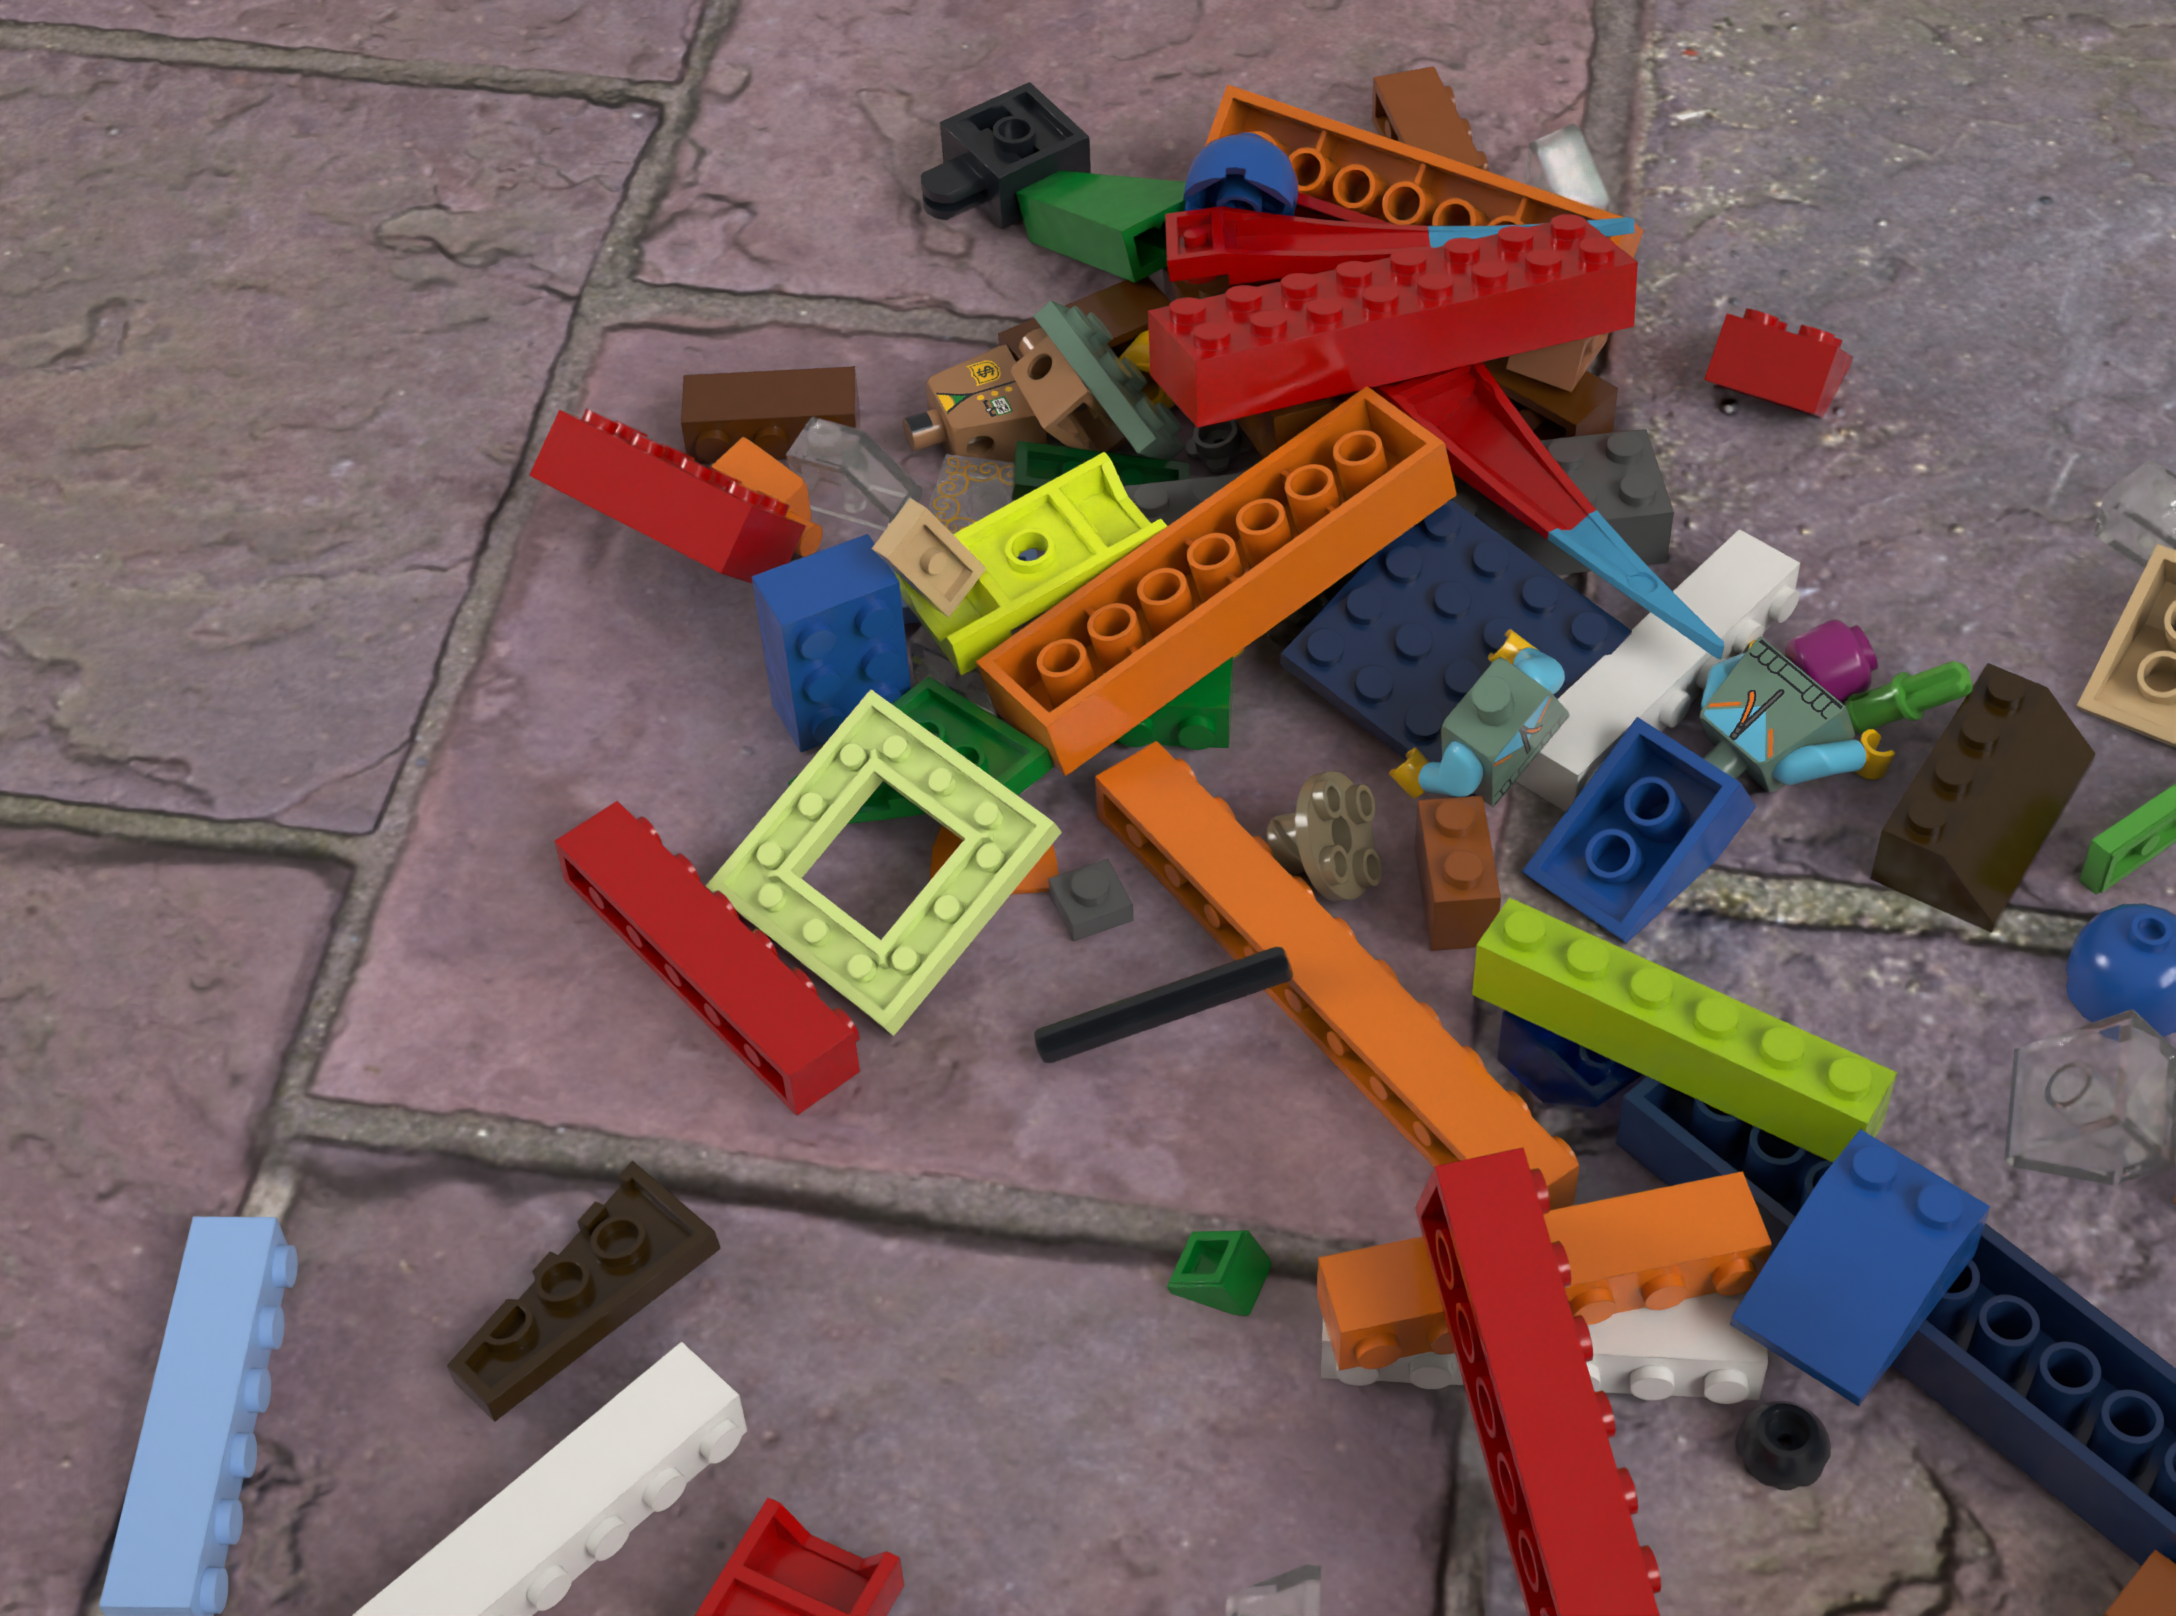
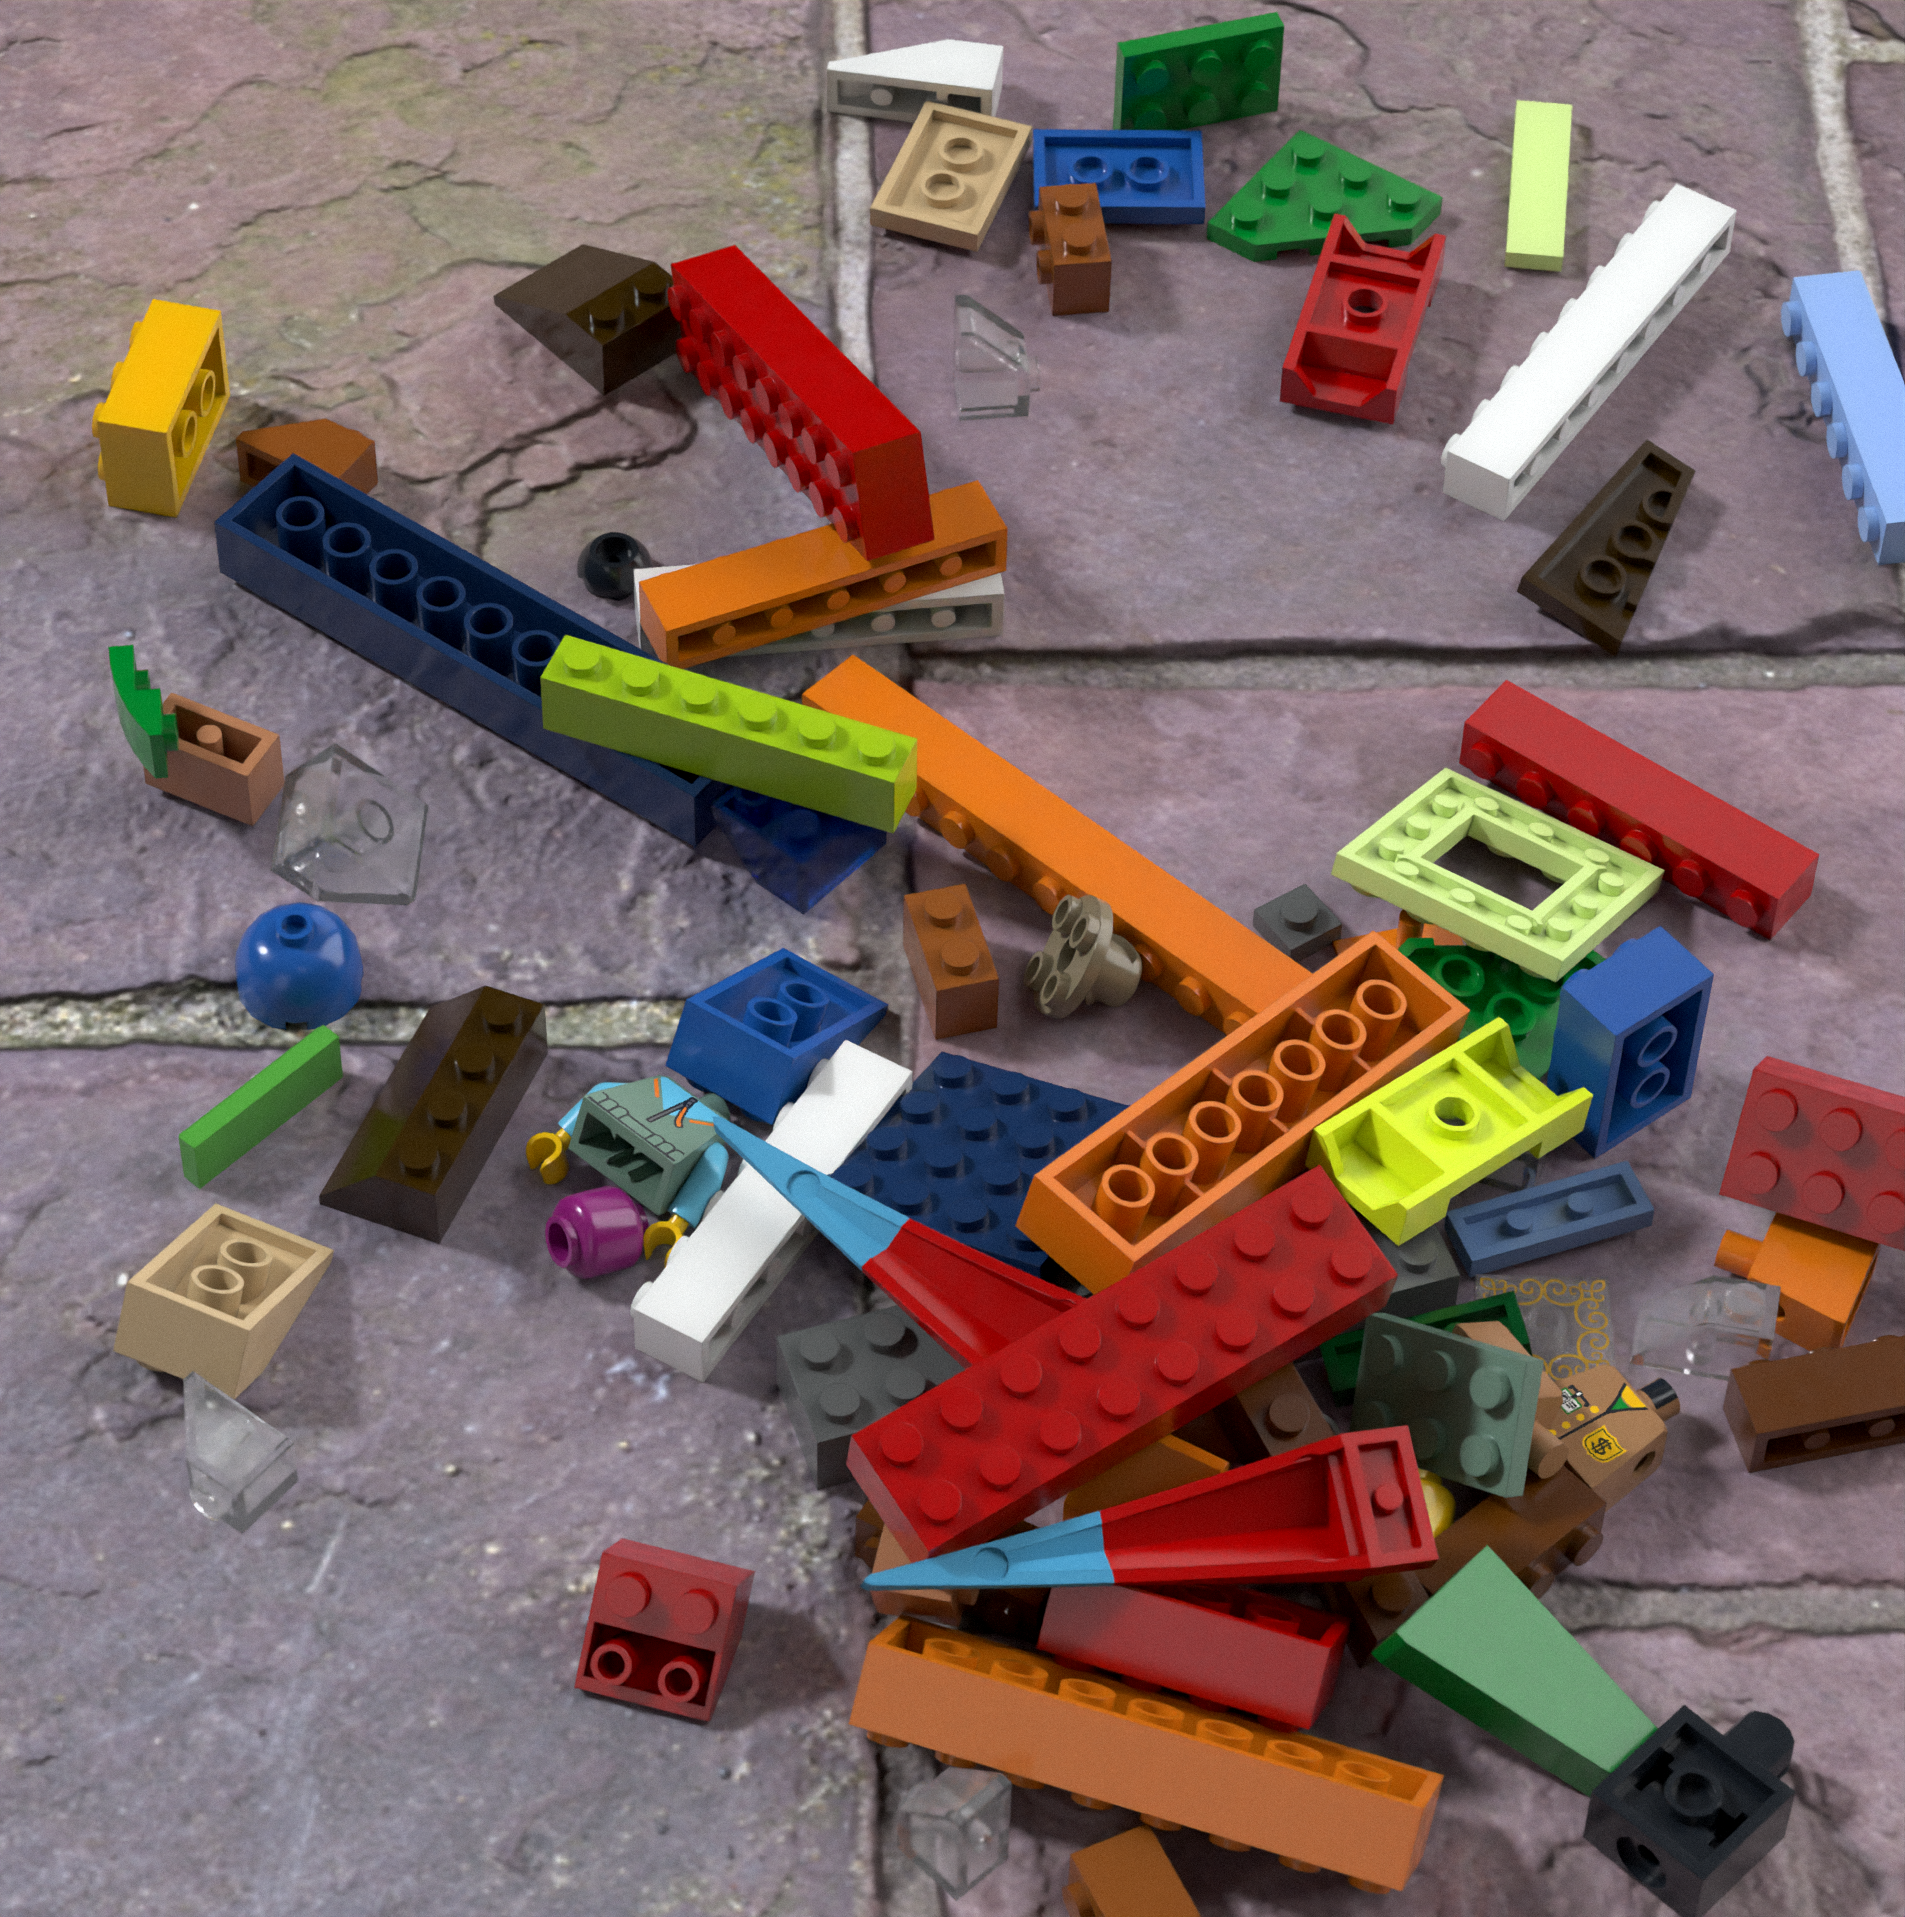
camera: 165 degrees right, 0 degrees up
tan plate [871,498,986,618] -> none
black axle [1034,947,1293,1063] -> none
green slope [1166,1230,1271,1316] -> none
blue cylinder [1183,133,1298,216] -> none
torso [1388,629,1570,808] -> none
blue slope [1730,1129,1990,1407] -> none
bright green axle [1845,661,1973,734] -> none

